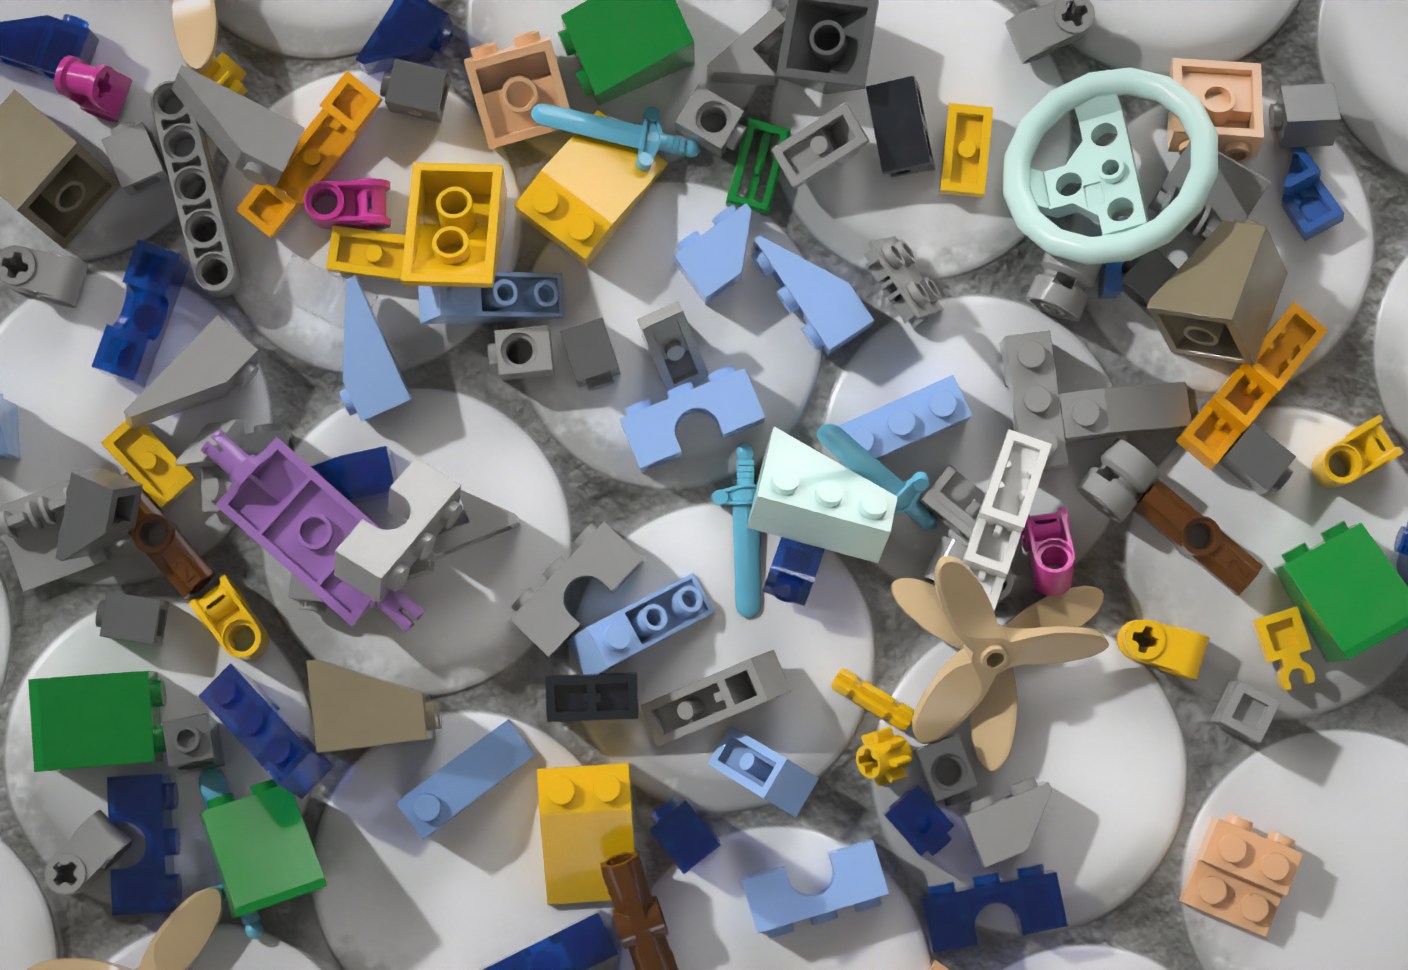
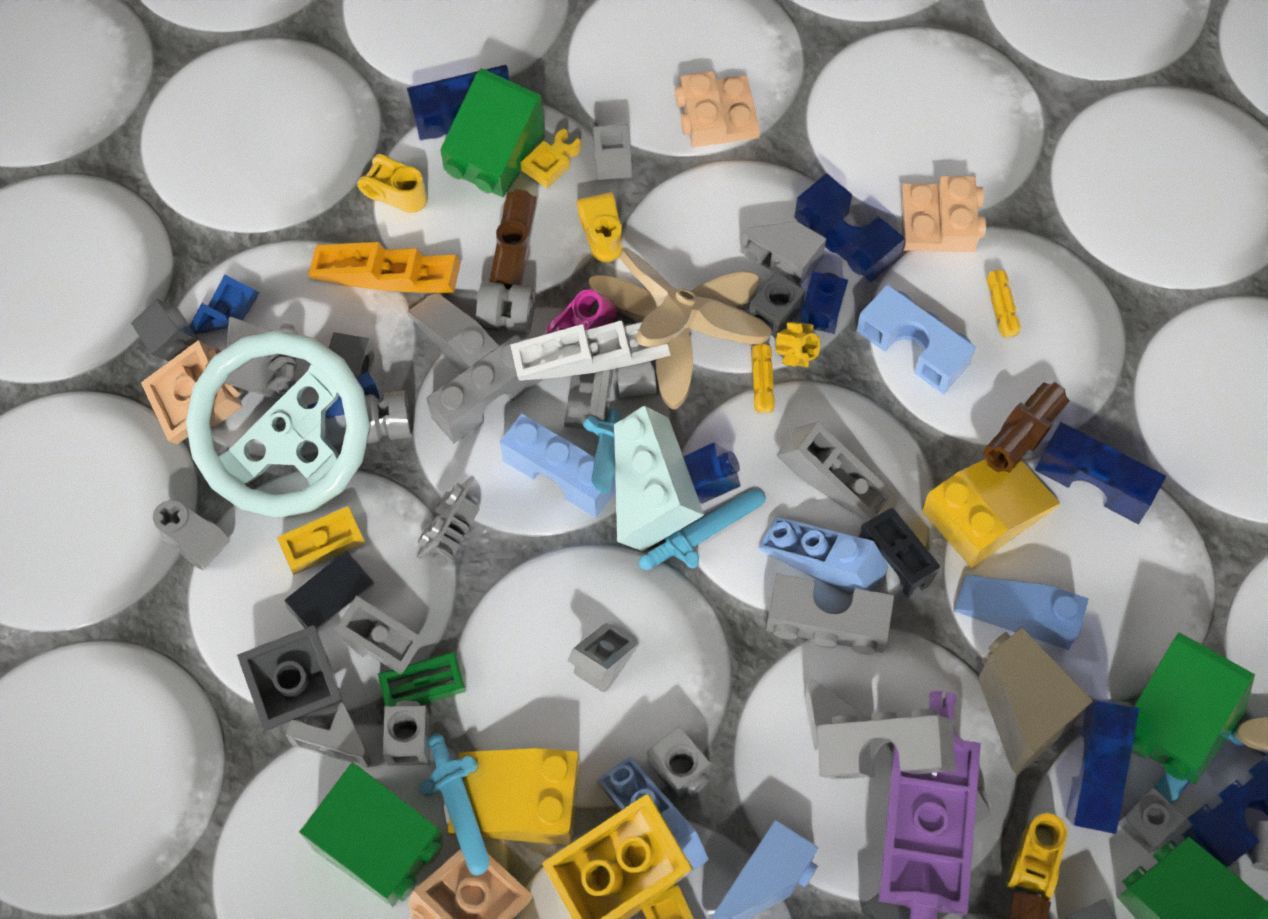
camera: 120 degrees left, 20 degrees down
clear blue slope [311,446,398,505] -> none
dark grey brick [560,317,621,391] -> none
light blue arch [620,365,765,472] -> none
clear blue arch [649,796,721,874] -> none
light blue slope [674,203,752,305] -> none
light blue slope [708,725,819,817] -> none
light blue slope [751,235,874,356] -> none
dark tan slope [1147,220,1288,365] -> none
dark grey brick [1218,423,1296,496] -> none

